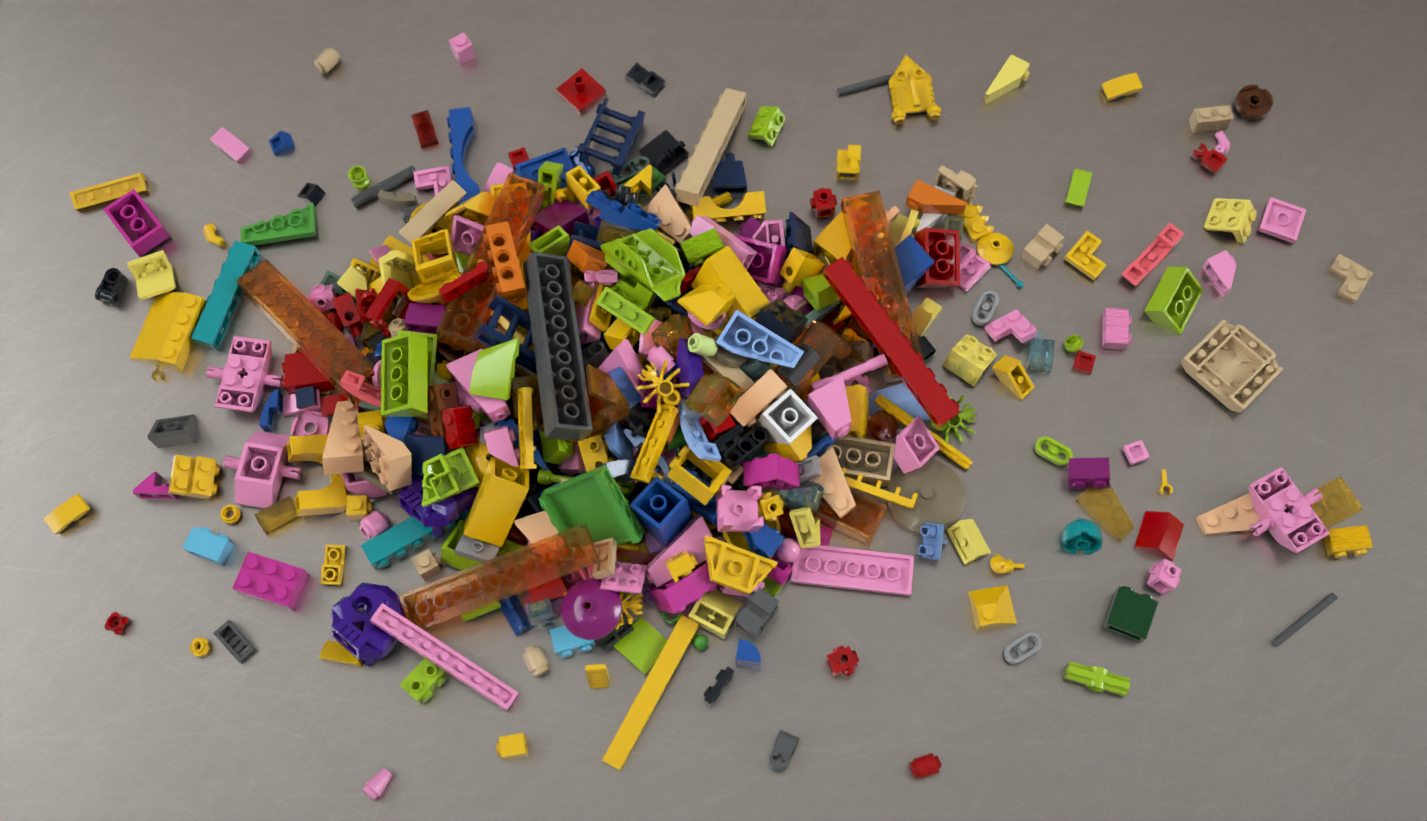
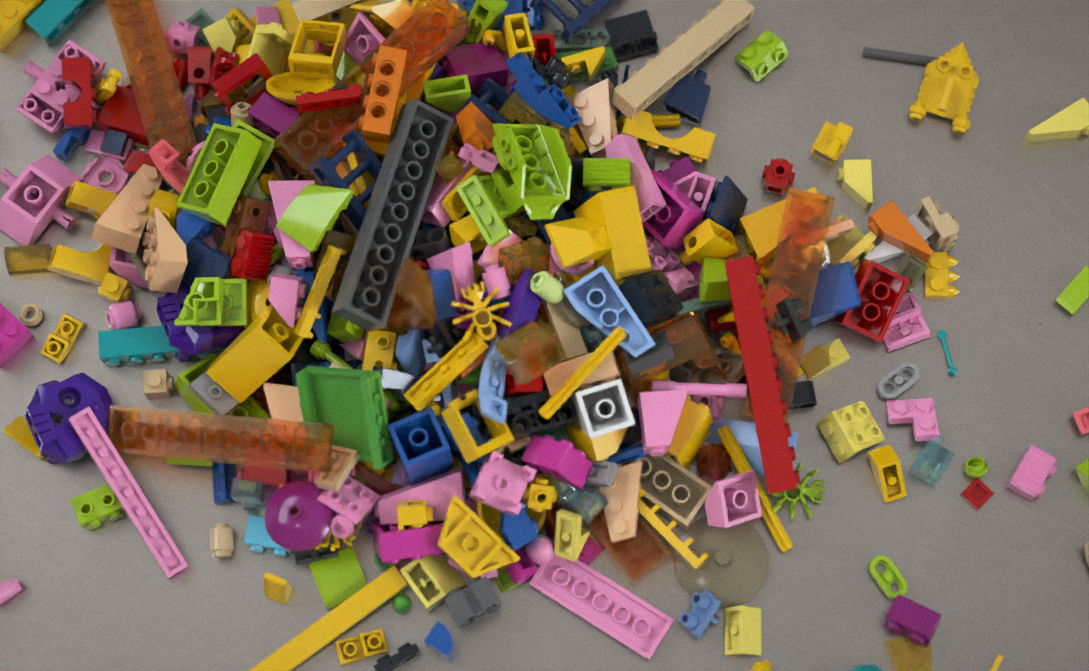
camera: 25 degrees right, 5 degrees up
yellow brick [496,733,528,760] -> none
red plate [680,266,701,295] -> none
yellow dish [977,233,1014,265] -> none
tan brick [1021,224,1064,270] -> none
yellow plate [1064,231,1106,280] -> none
bright pink plate [1122,440,1150,466] -> none
none -> tan plate [19,303,43,326]
none -> red arch [61,58,96,129]
none -> yellow plate [92,69,122,105]
none -> bright pink plate [330,515,354,538]
none -> yellow slope [334,628,388,666]
none -> yellow axle [539,326,627,419]
none -> pearl dark grey hips [772,296,814,343]
none -> light yellow slope [838,160,873,210]

